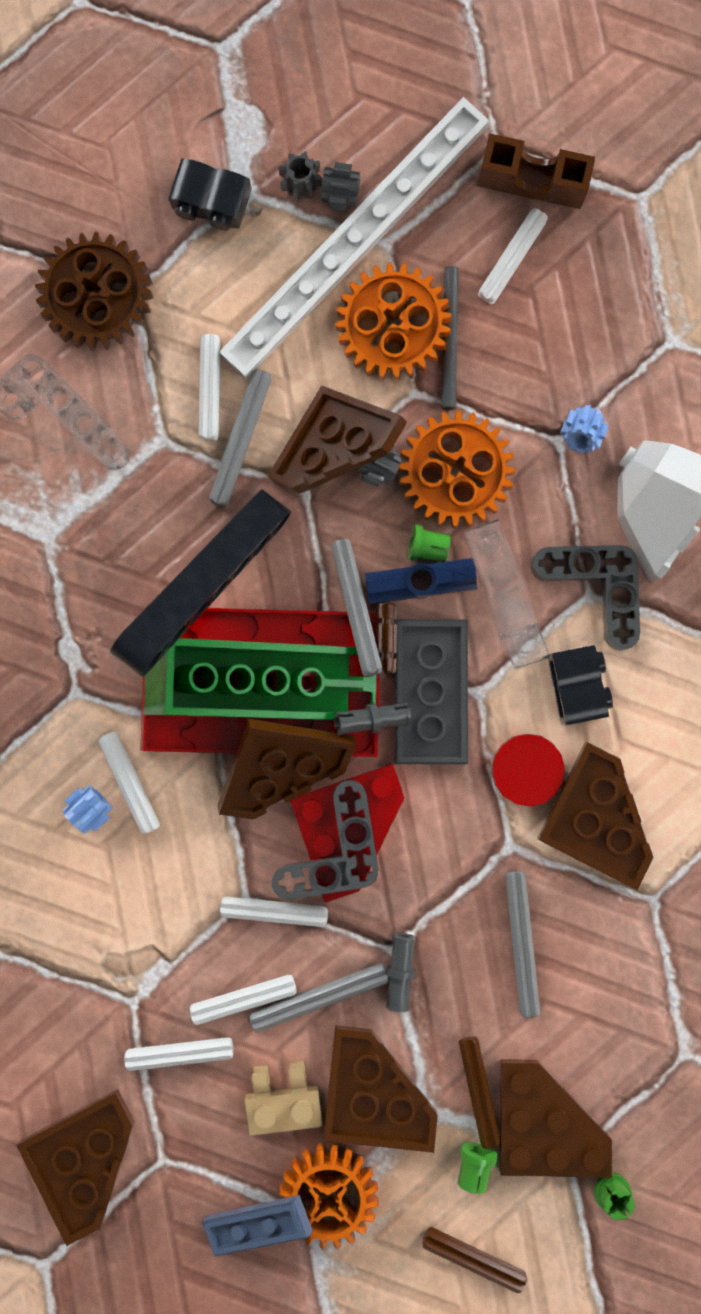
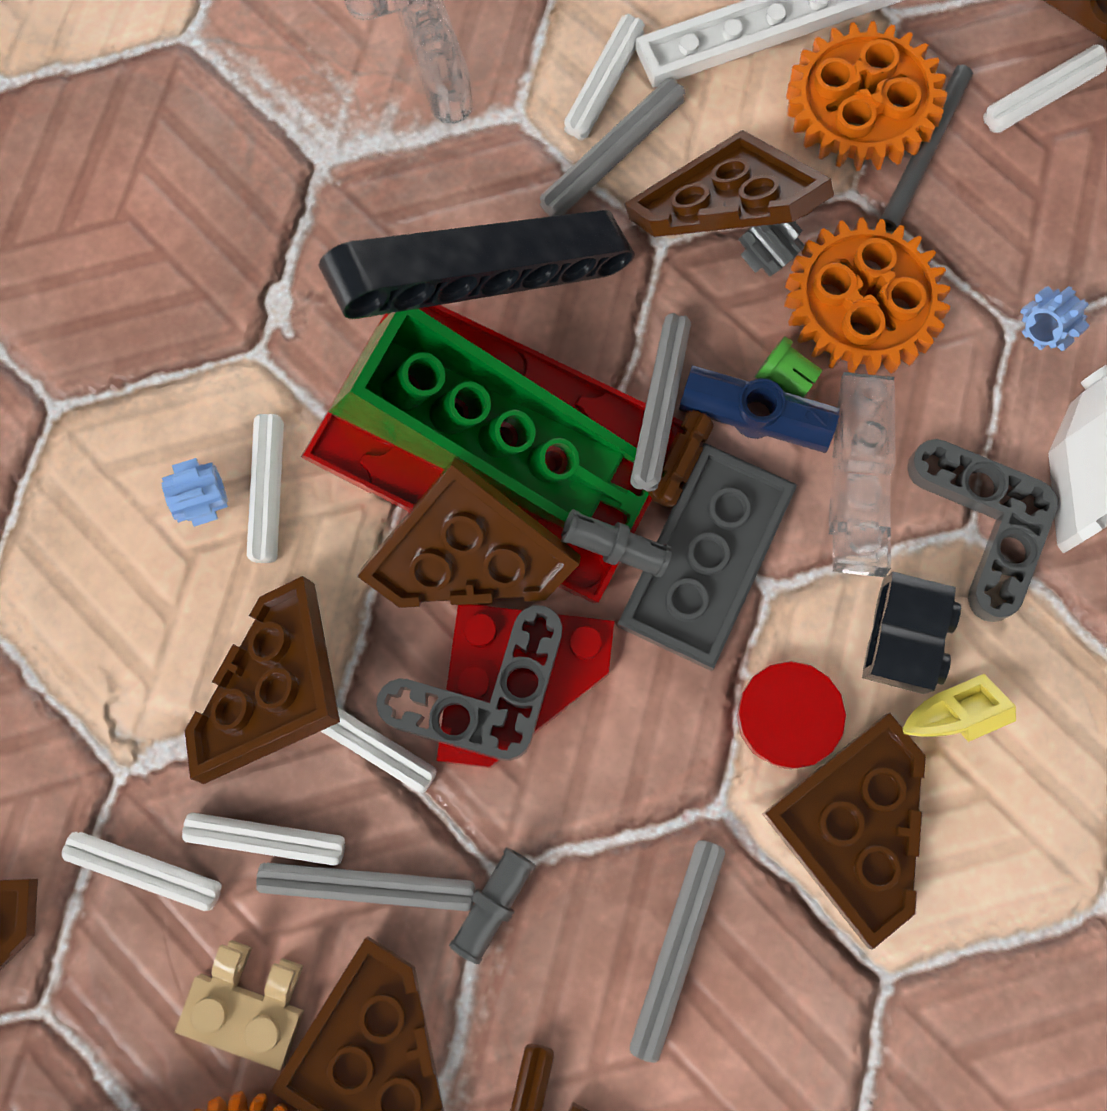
camera: 25 degrees right, 10 degrees down
none -> reddish brown plate [185,576,340,784]
none -> light yellow plate [903,674,1016,742]

